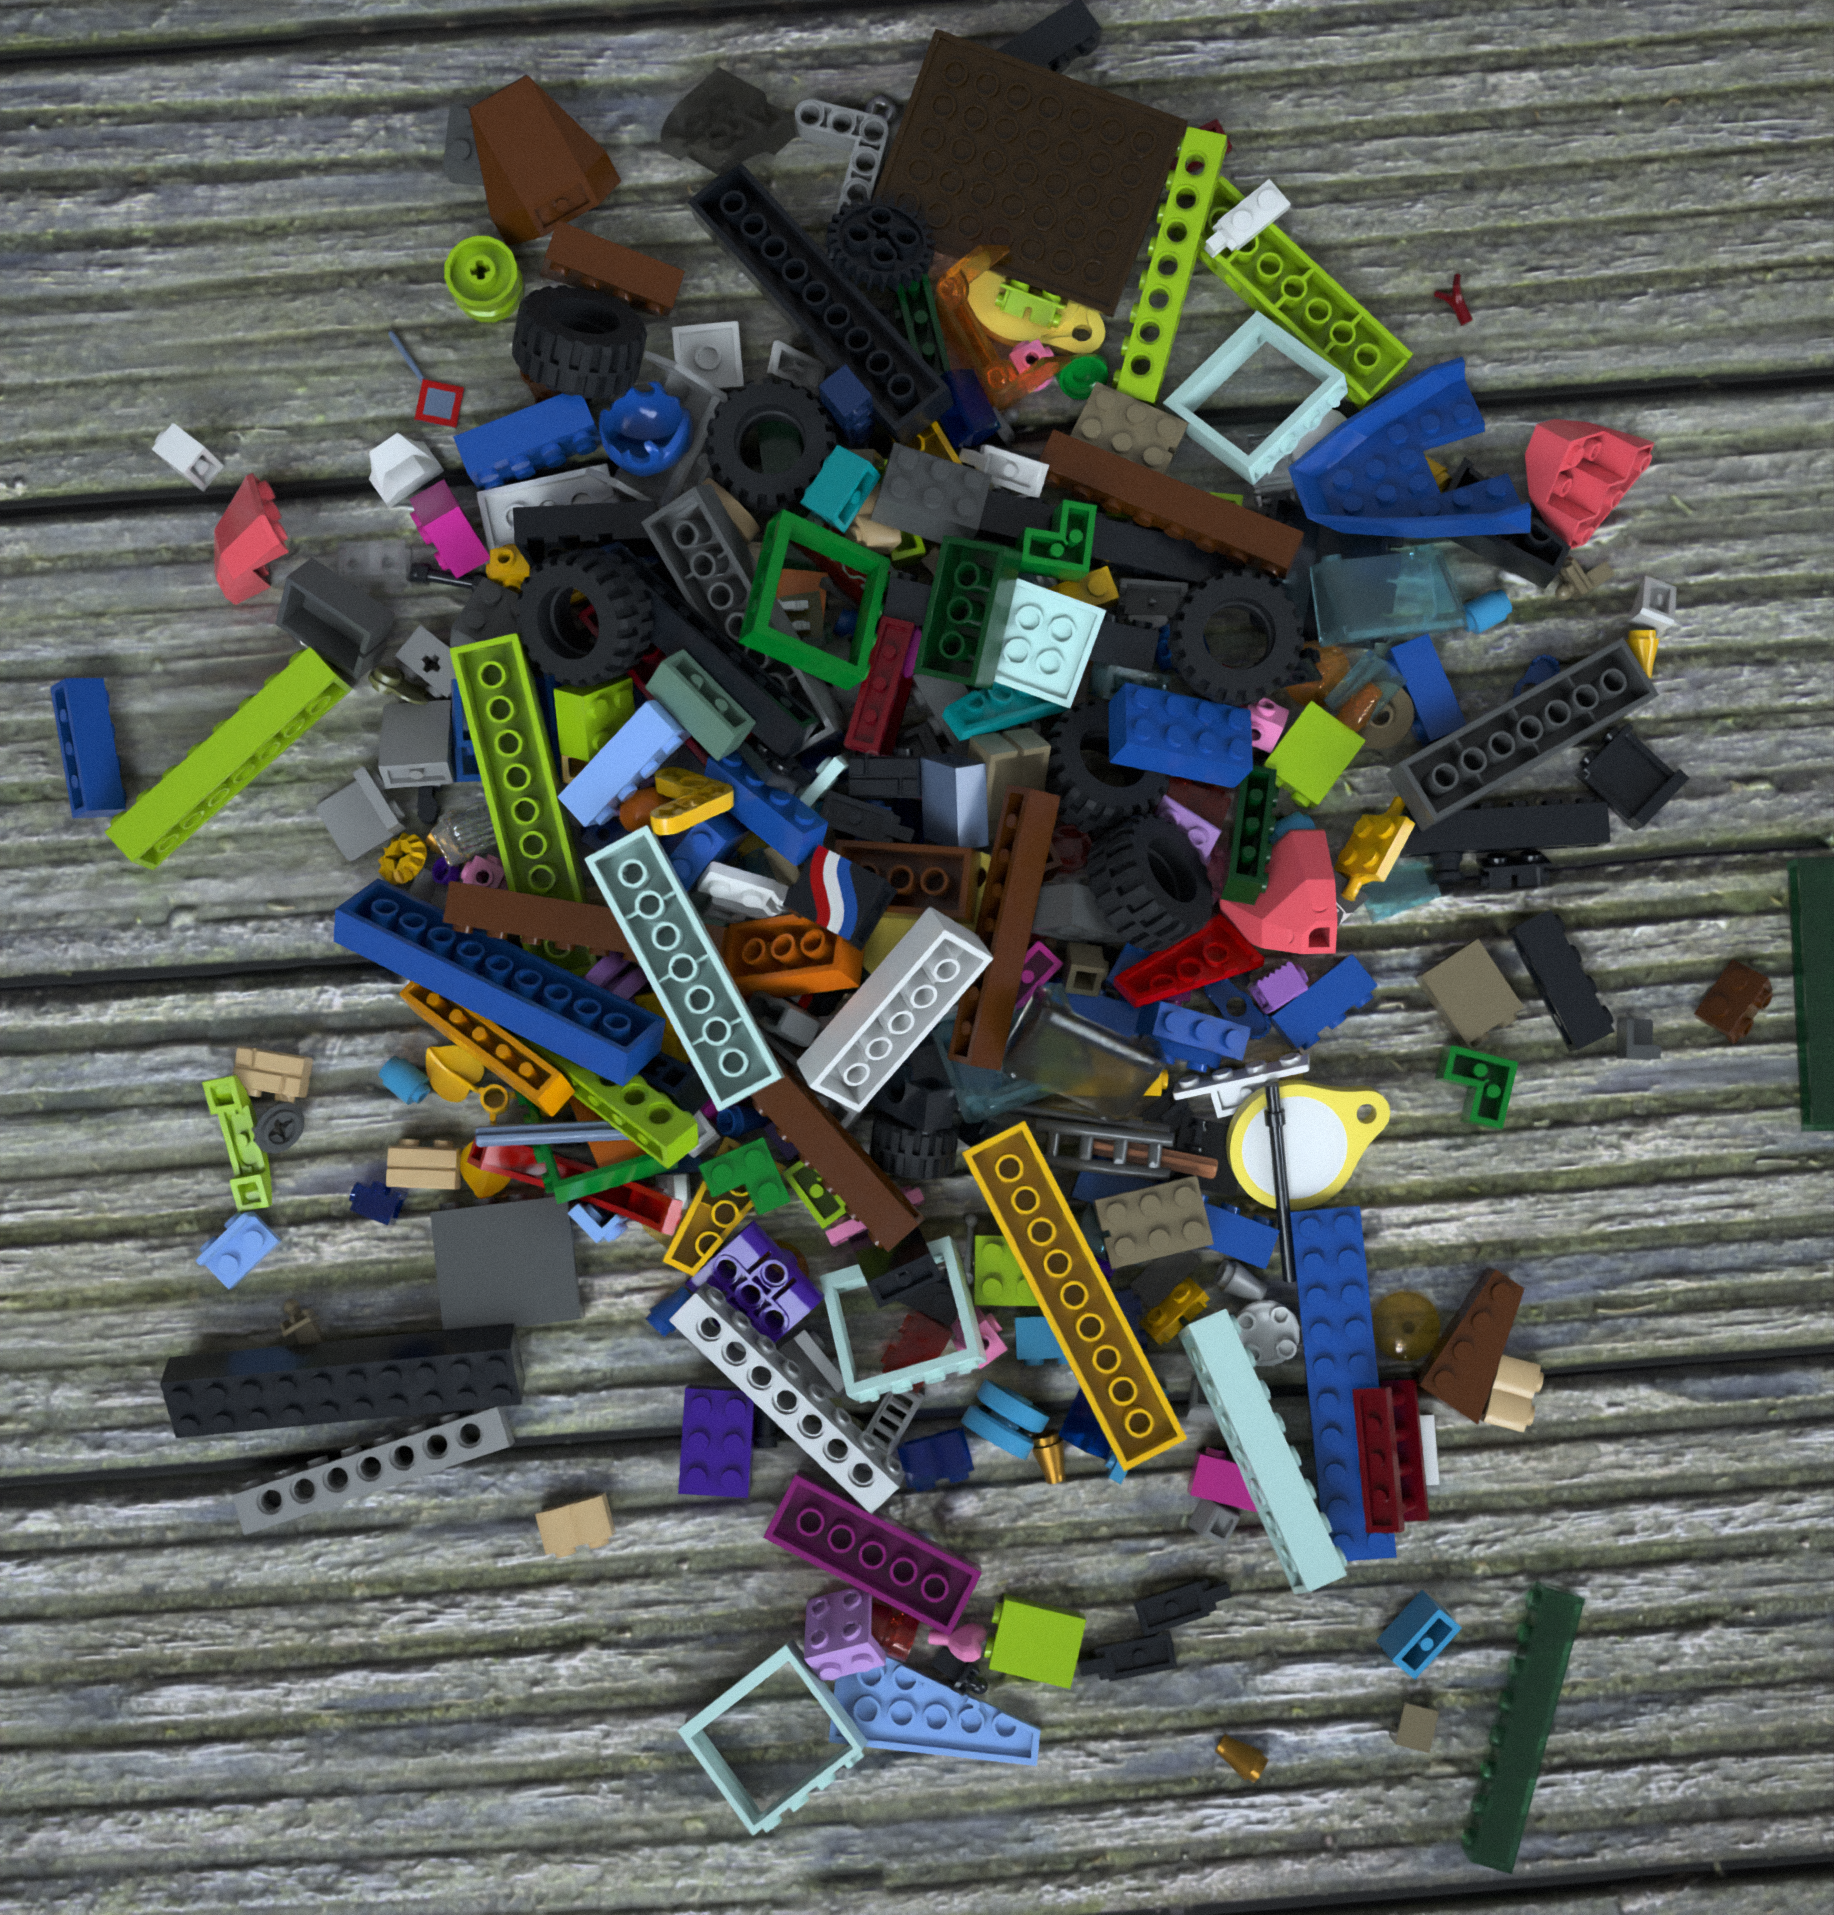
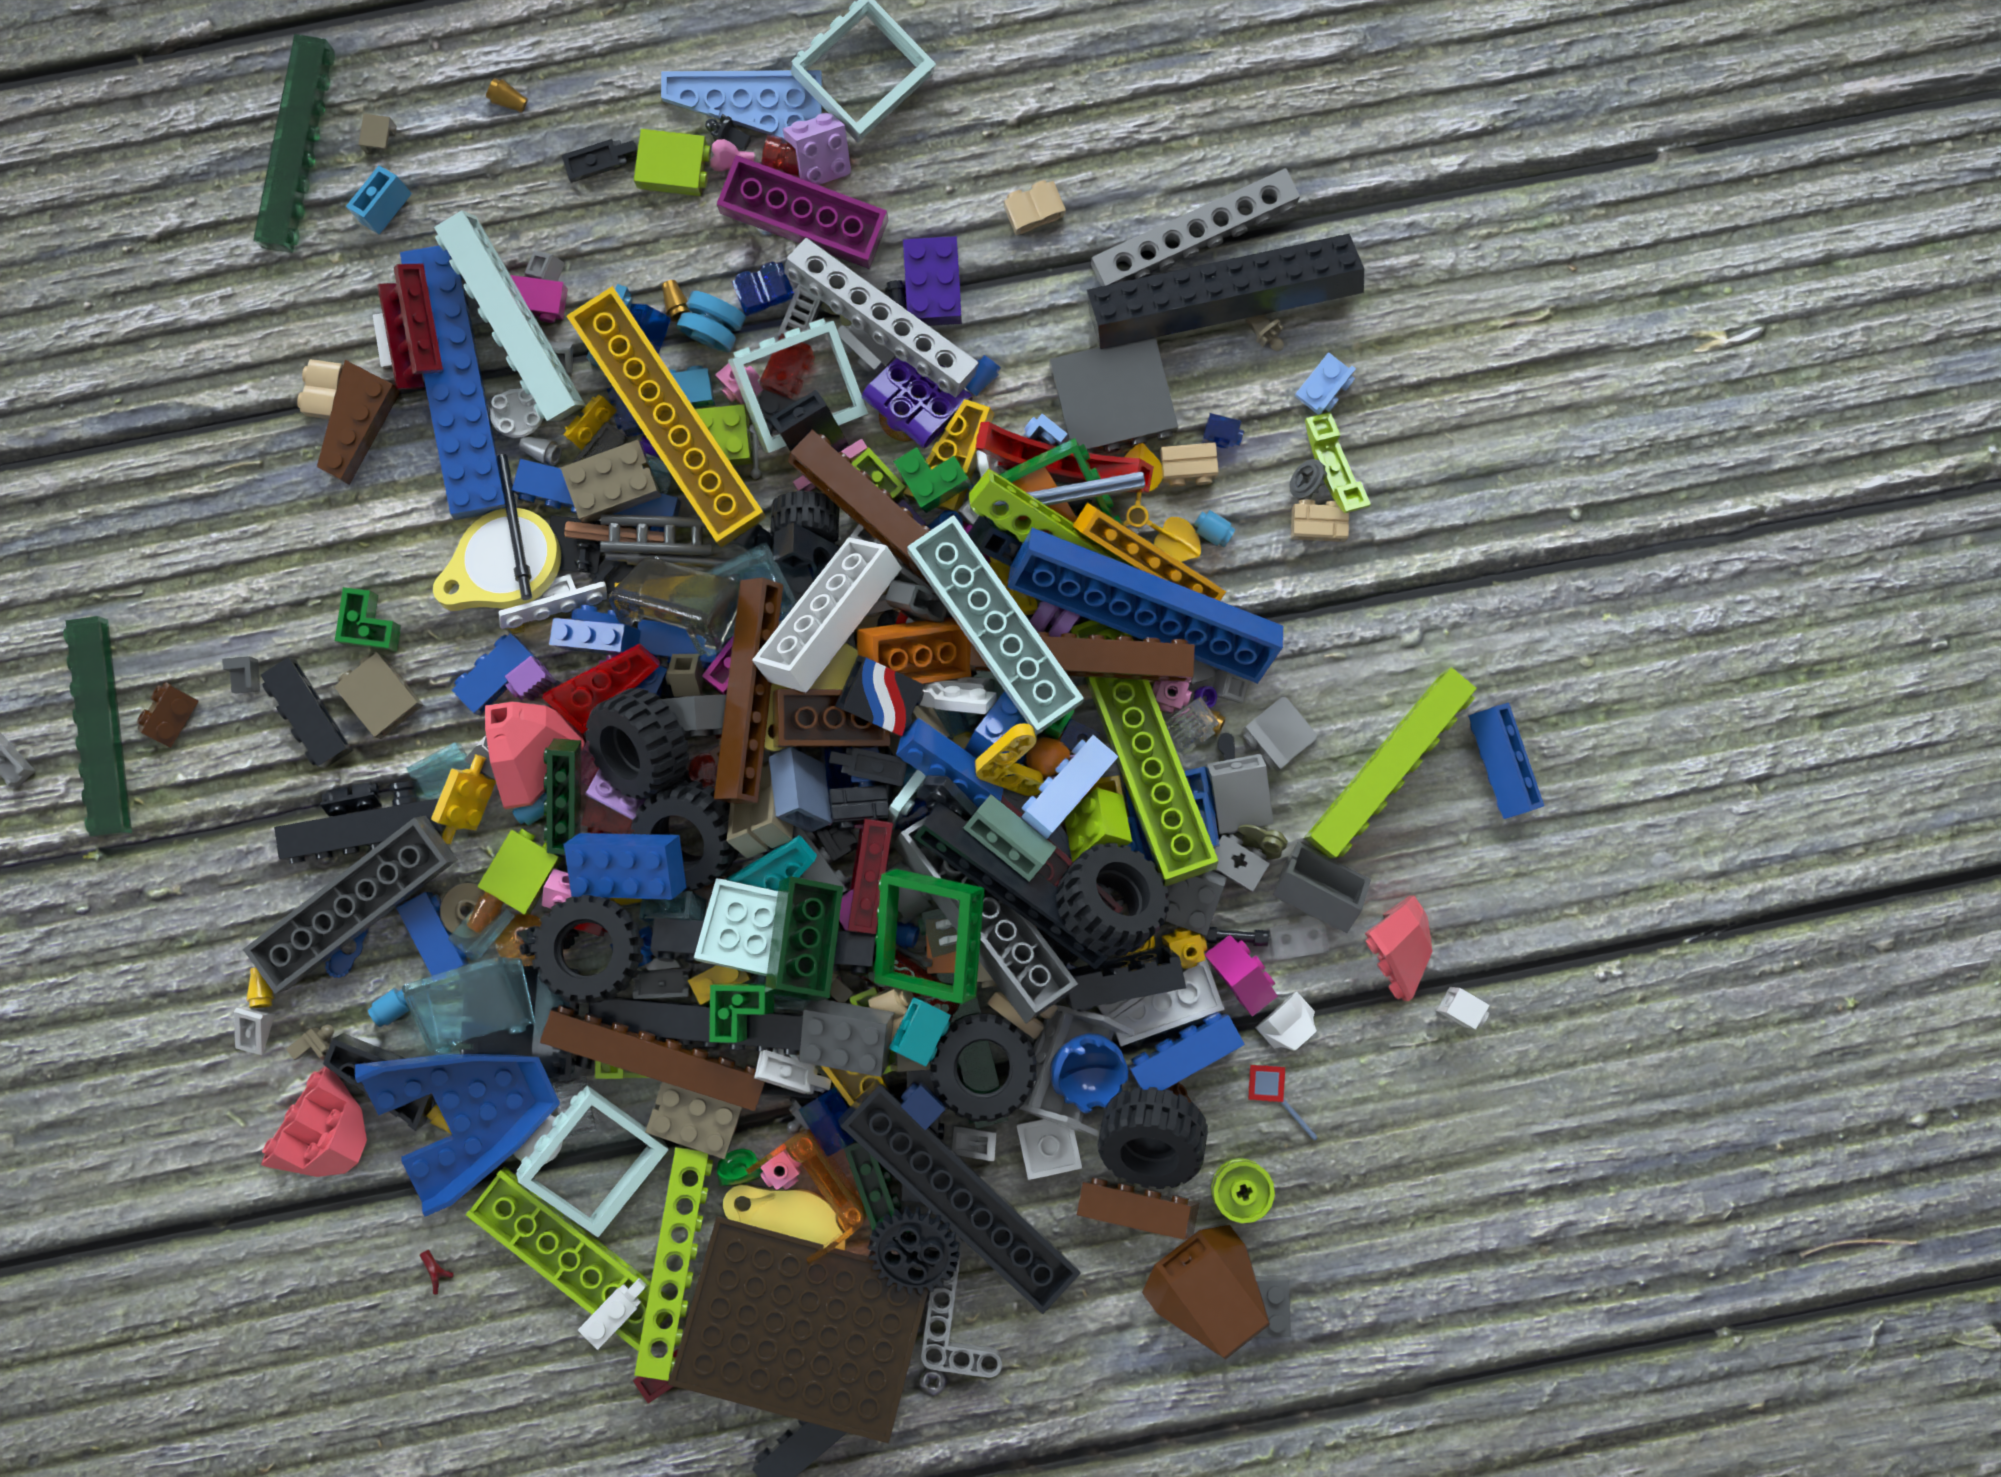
camera: 170 degrees right, 0 degrees up
yellow gear [378,832,427,885] -> none
clear smoke slope [660,67,796,177] -> none
lime hinge [995,278,1067,329] -> none
black hinge [1133,1578,1232,1636] -> none
blue piece [1204,978,1271,1040] -> none
clear yellow dish [1372,1292,1440,1361] -> none
black panel [1575,723,1690,831] -> none

